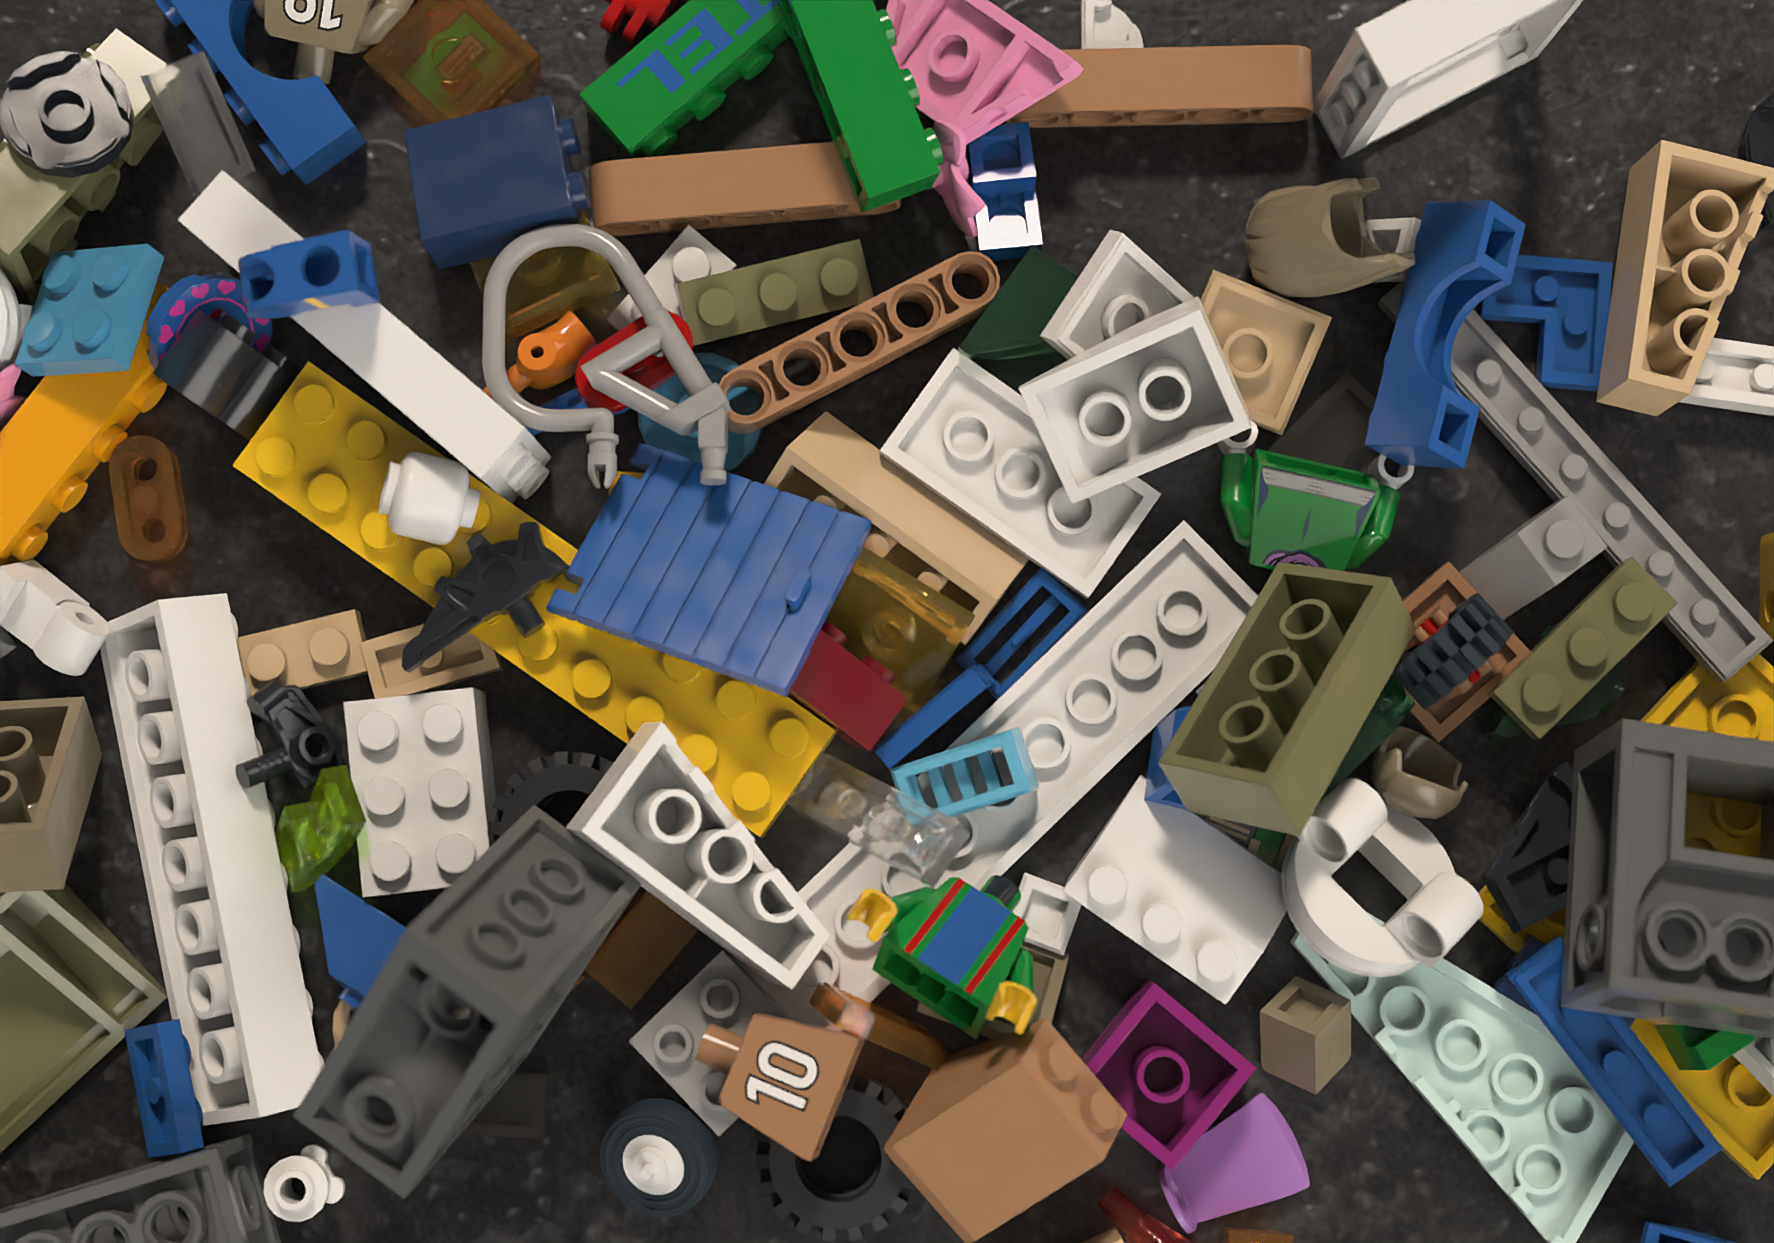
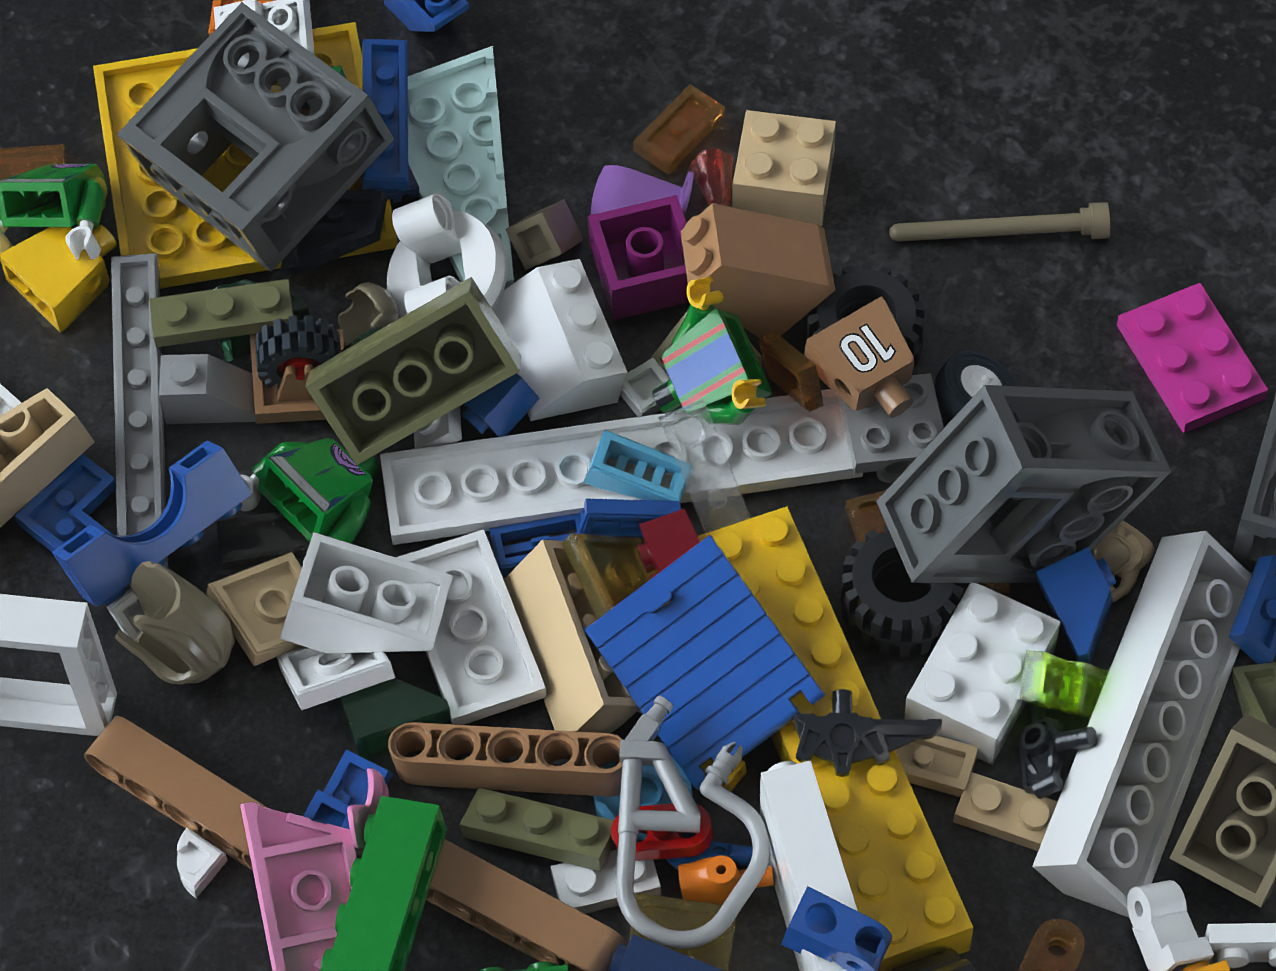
camera: 145 degrees left, 25 degrees down
white brick [263,1144,345,1222] -> none
white head [378,451,480,545] -> none
white wedge [566,722,830,990] -> none

